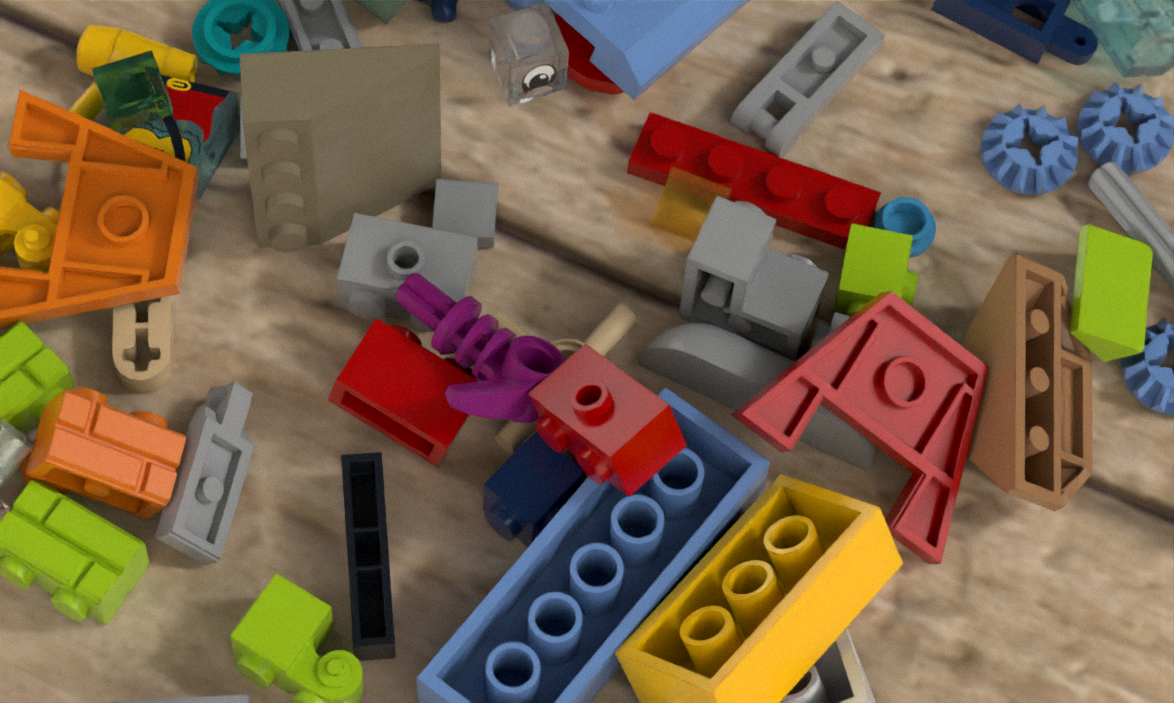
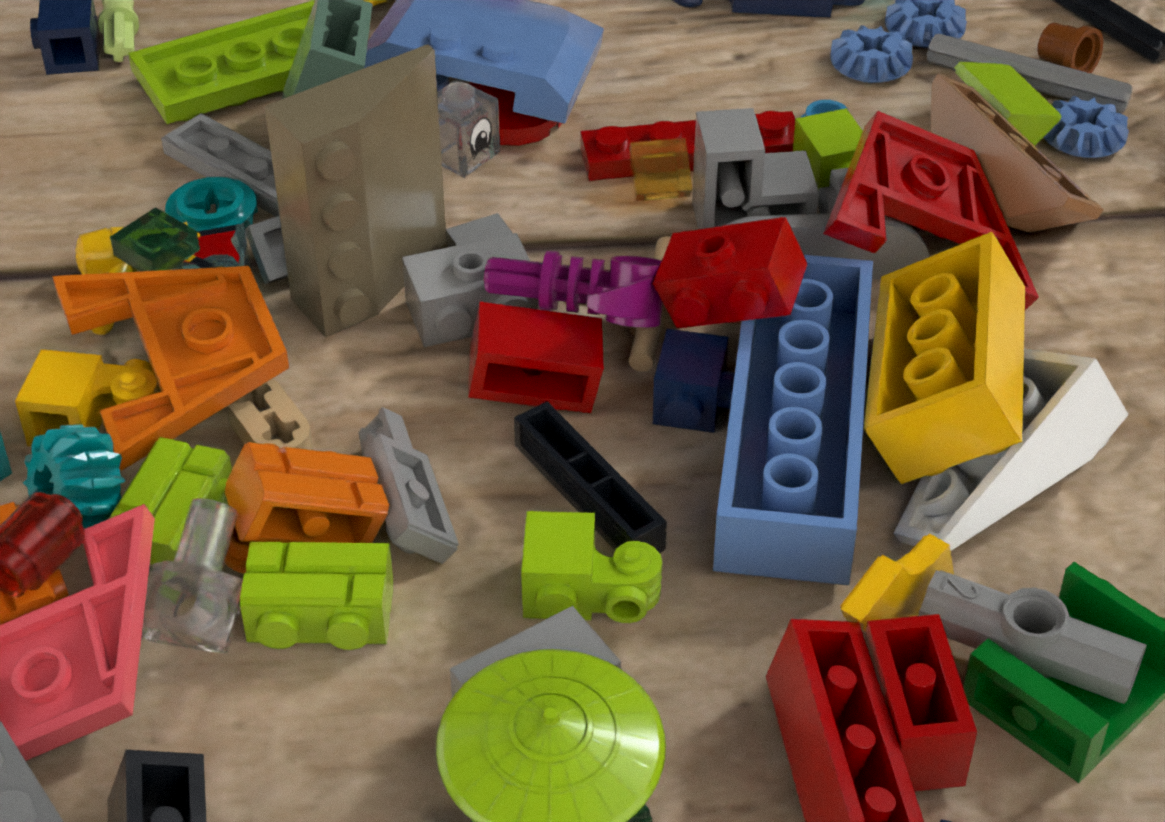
camera: 25 degrees left, 20 degrees down
light grey plate [731,1,885,158] -> none

